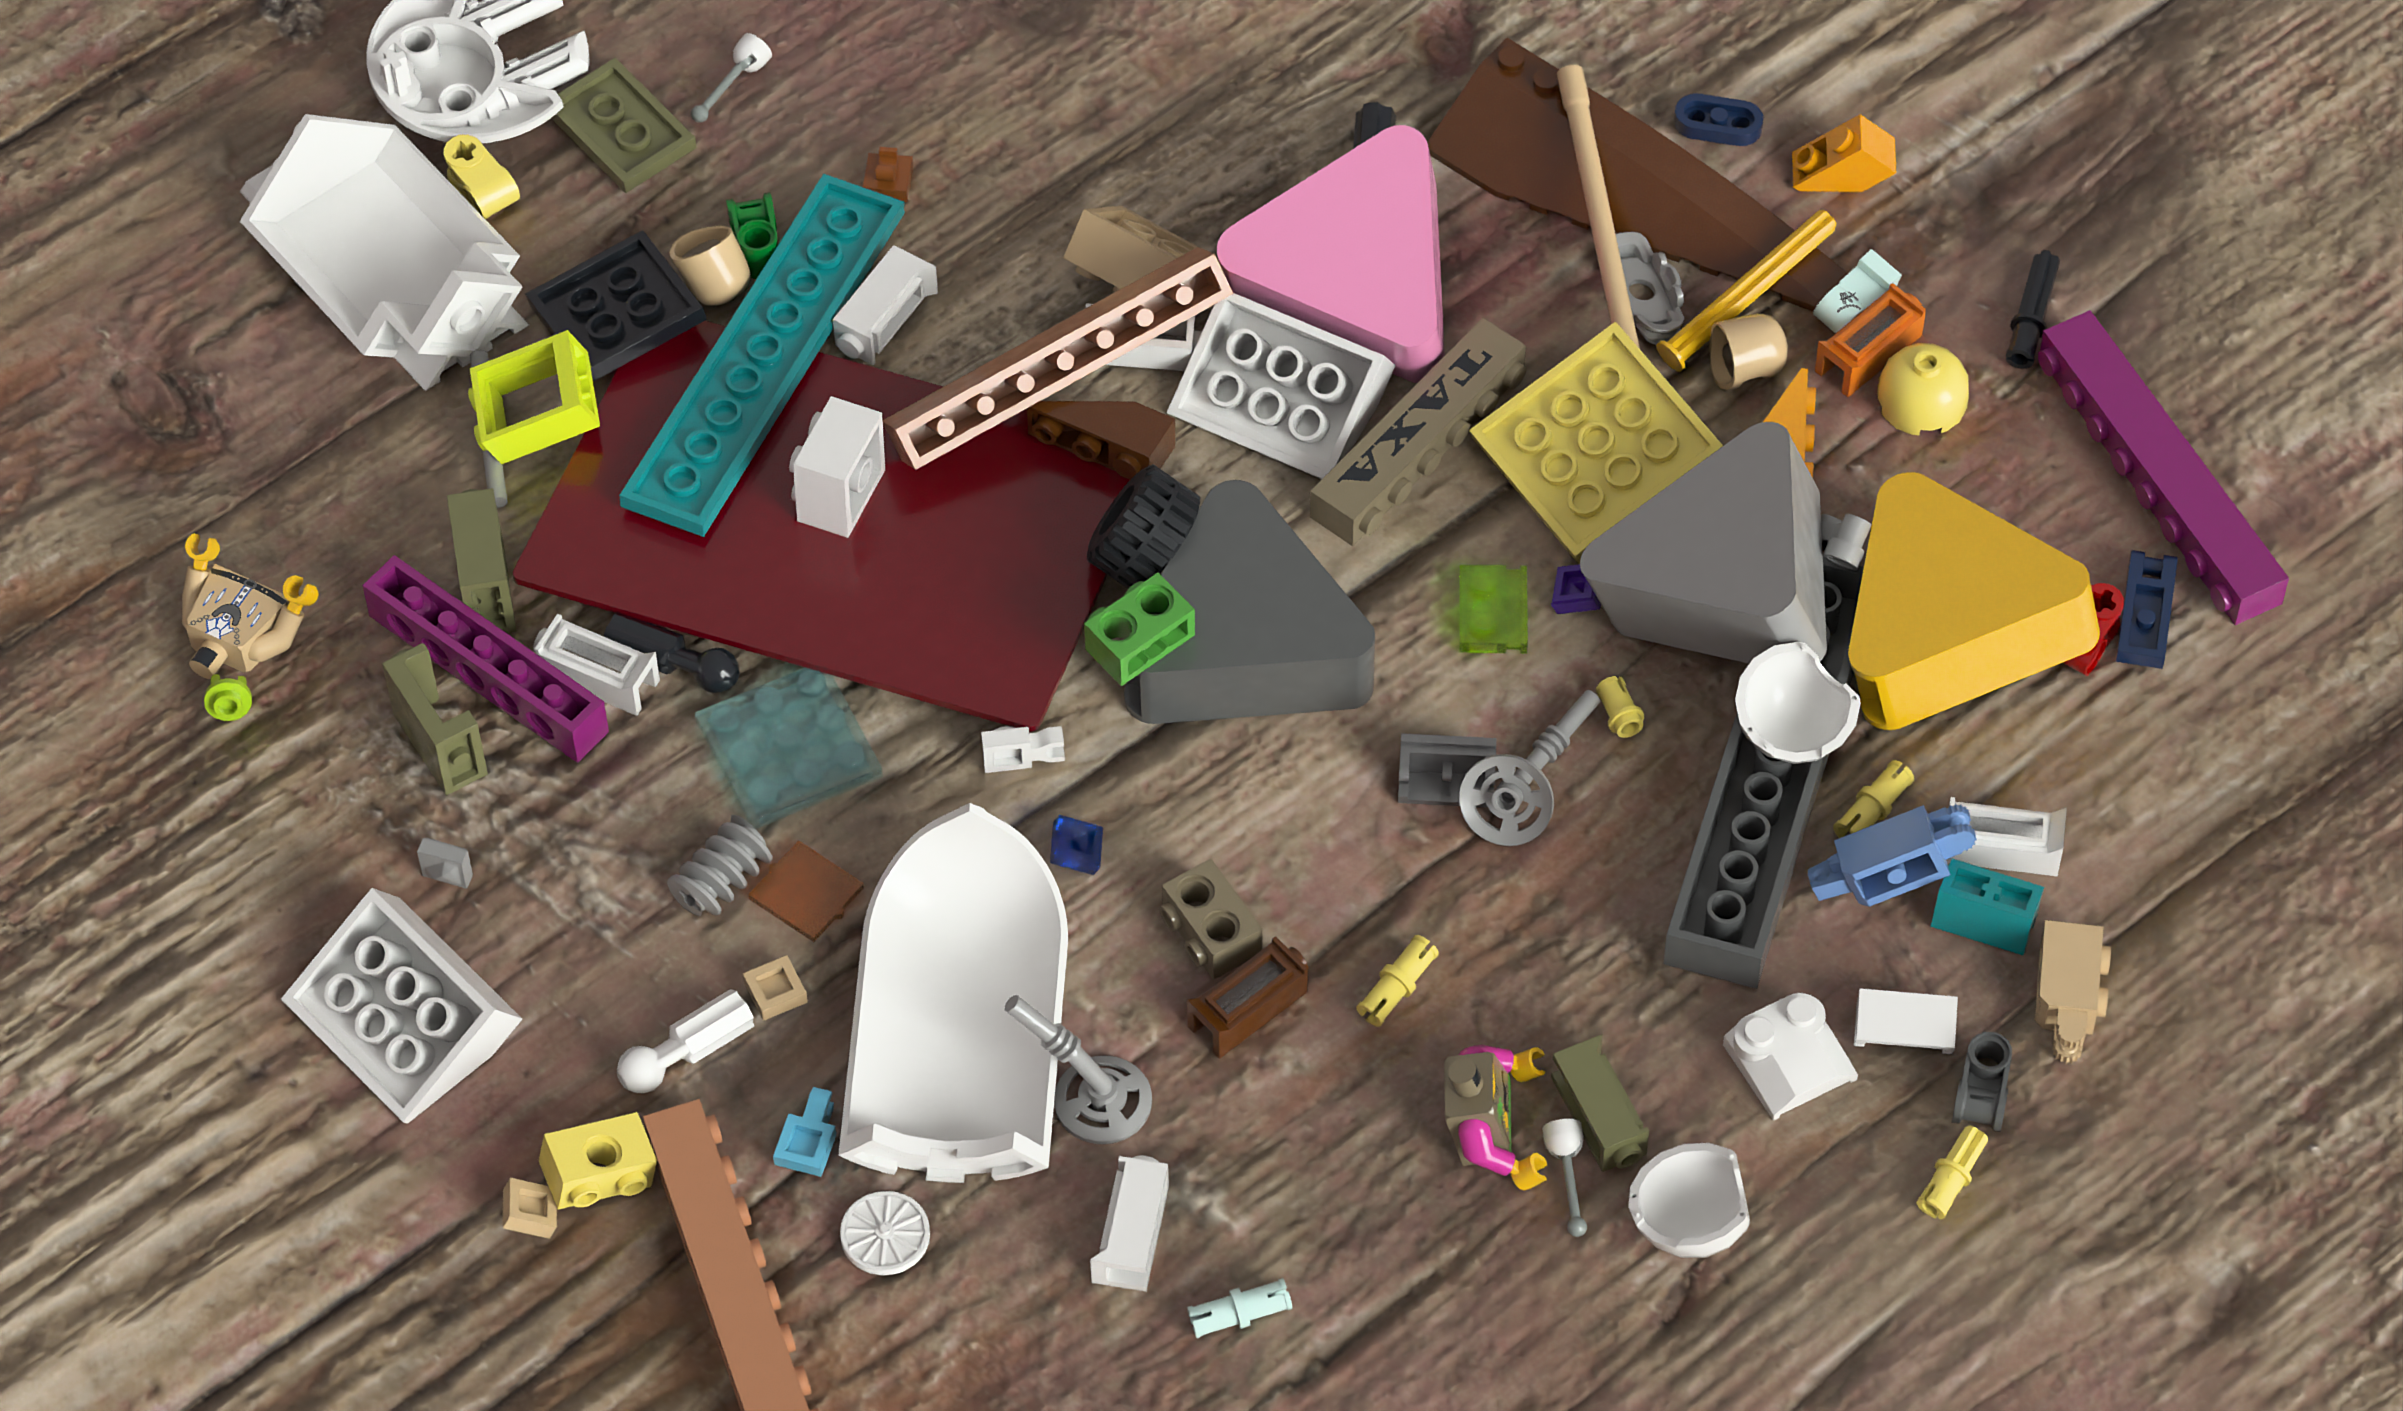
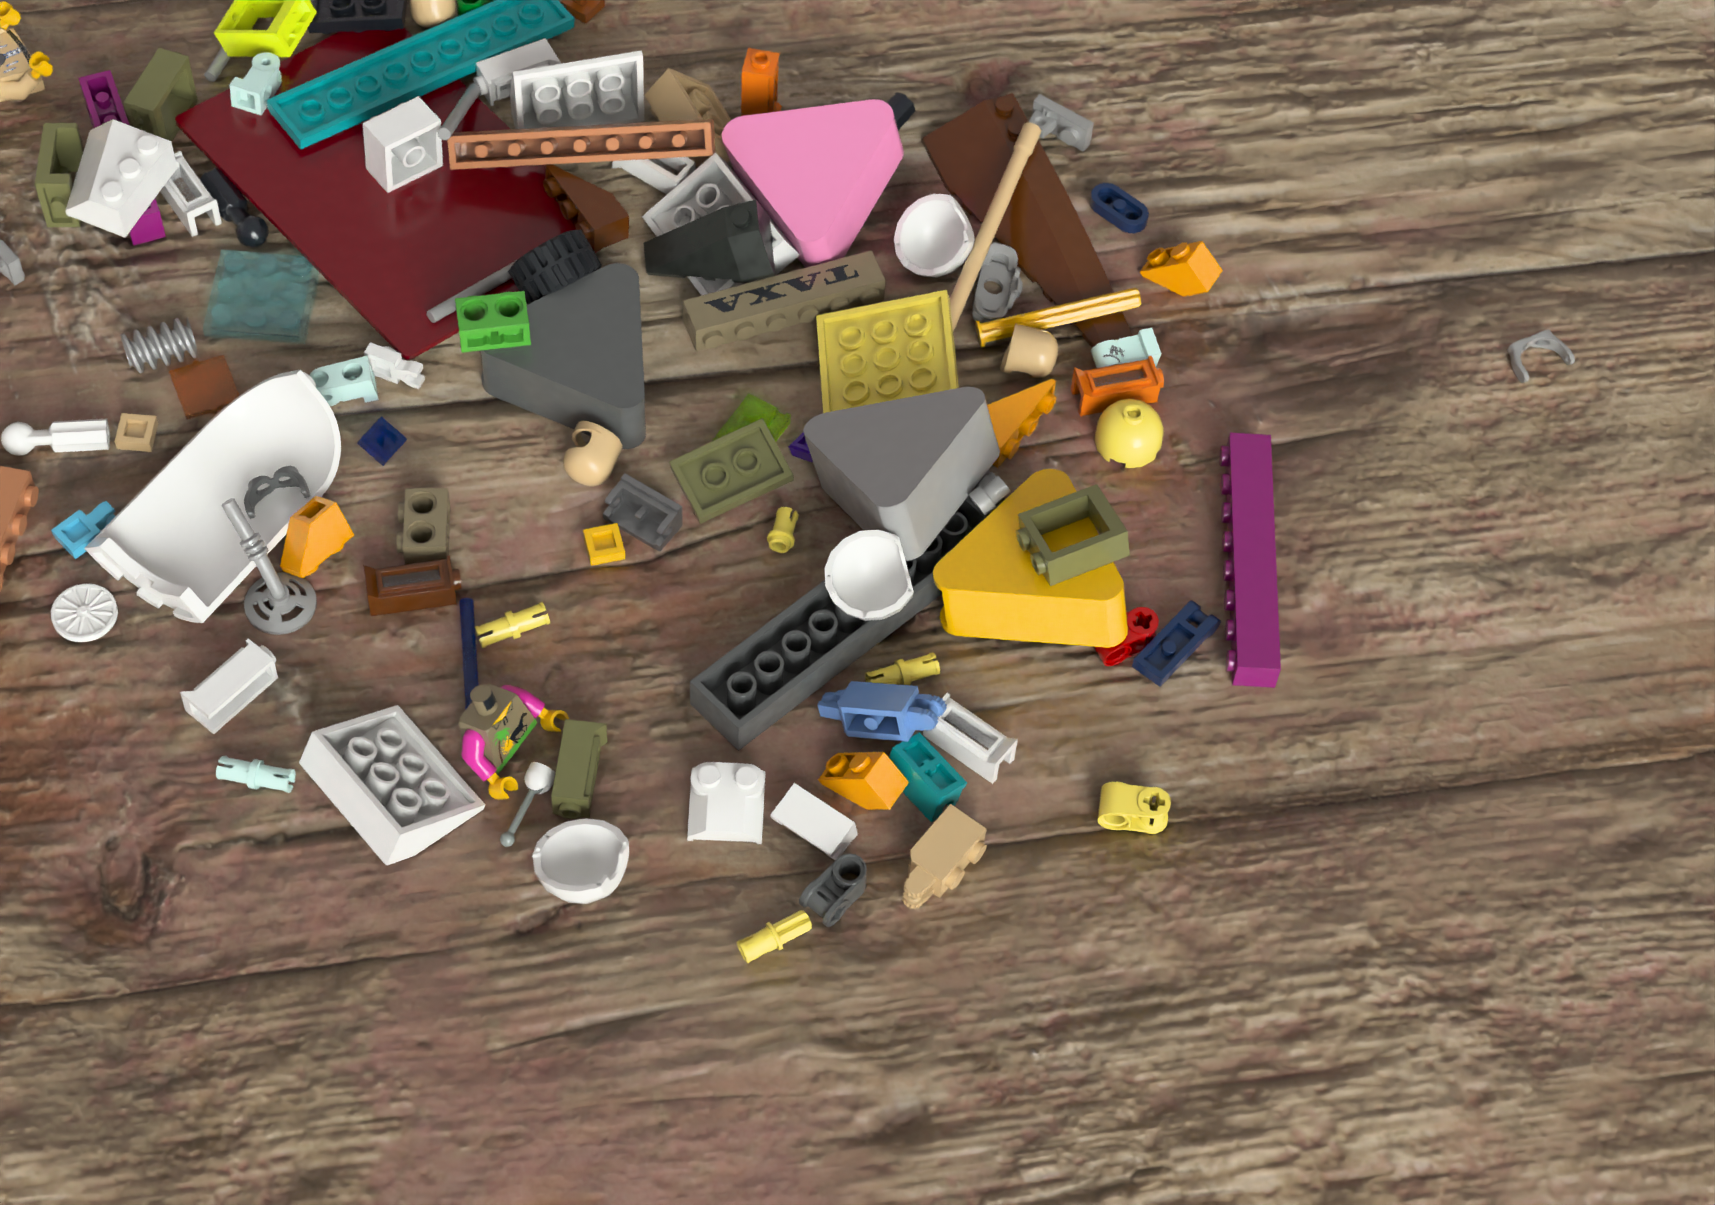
camera: 25 degrees right, 0 degrees up
light grey dish [1459,690,1601,846] -> none
black axle [2005,250,2060,369] -> none
none -> white wedge [65,119,177,237]
none -> light aqua leg [230,52,282,115]
none -> dark grey cap [244,466,310,519]
none -> light orange slope [280,496,354,578]
none -> white slope [299,705,485,866]
none -> light aqua leg [309,356,379,407]
none -> light grey bar [427,260,517,323]
none -> light grey bar [438,83,481,140]
none -> clear blue bar [459,598,479,710]
none -> white slope [510,51,645,129]
none -> tan helmet [564,421,622,486]
none -> yellow tile [583,523,625,566]
none -> pearl dark grey wedge [644,200,776,283]
none -> olive plate [669,418,794,524]
none -> orange window [741,48,782,116]
none -> light orange slope [818,752,909,810]
none -> white cylinder [894,194,975,278]
none -> olive window [1016,484,1130,586]
none -> light grey hinge [1029,94,1094,152]
none -> light yellow piece [1098,782,1171,834]
none -> light grey cap [1507,330,1575,383]

